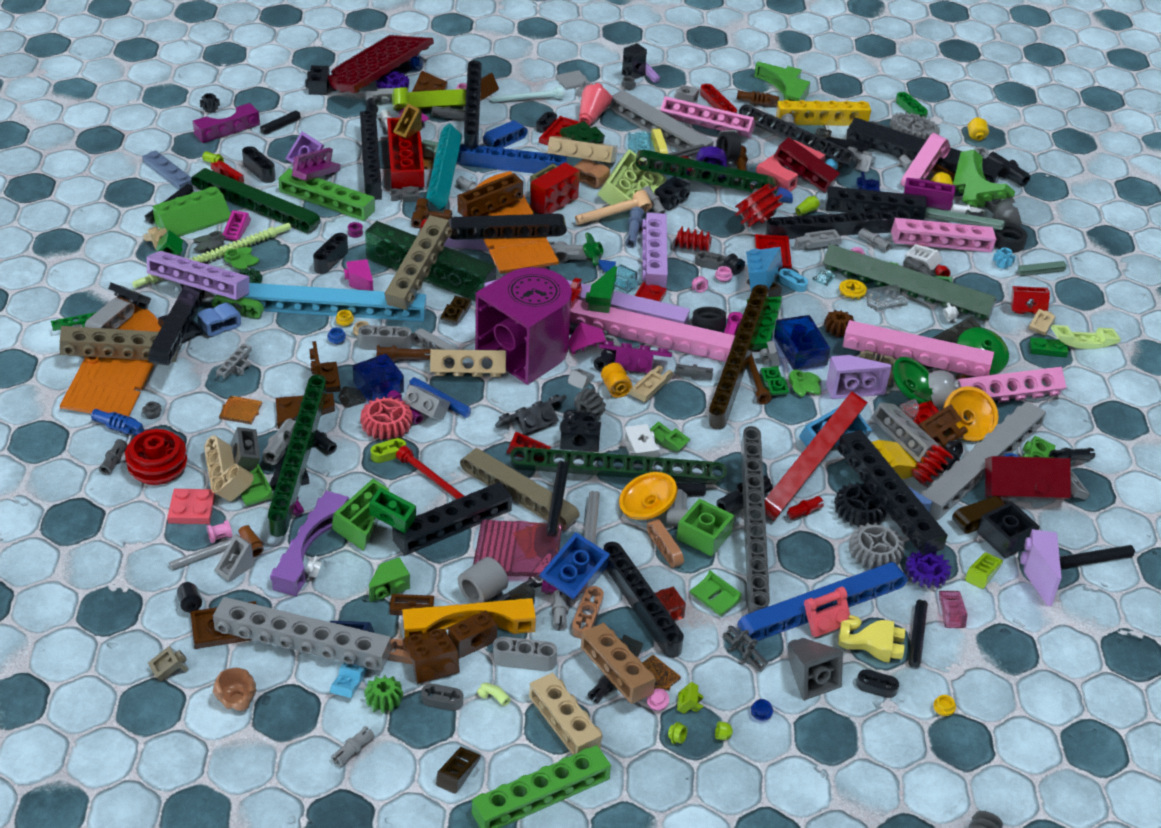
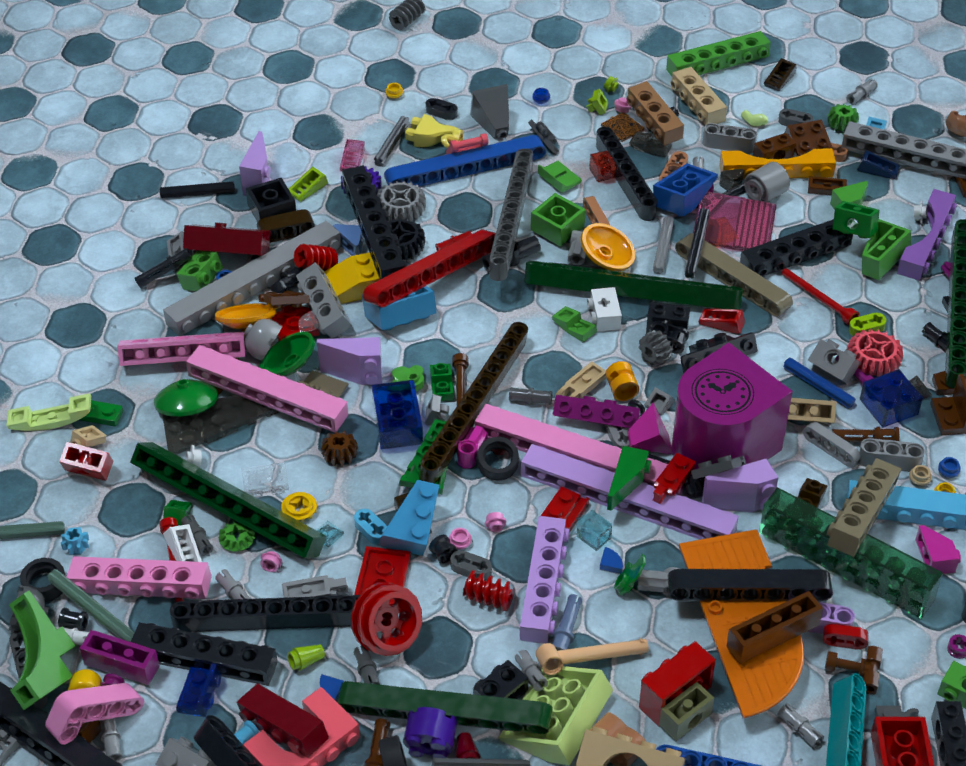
camera: 170 degrees left, 5 degrees up
lime hinge [715,721,733,740] -> none

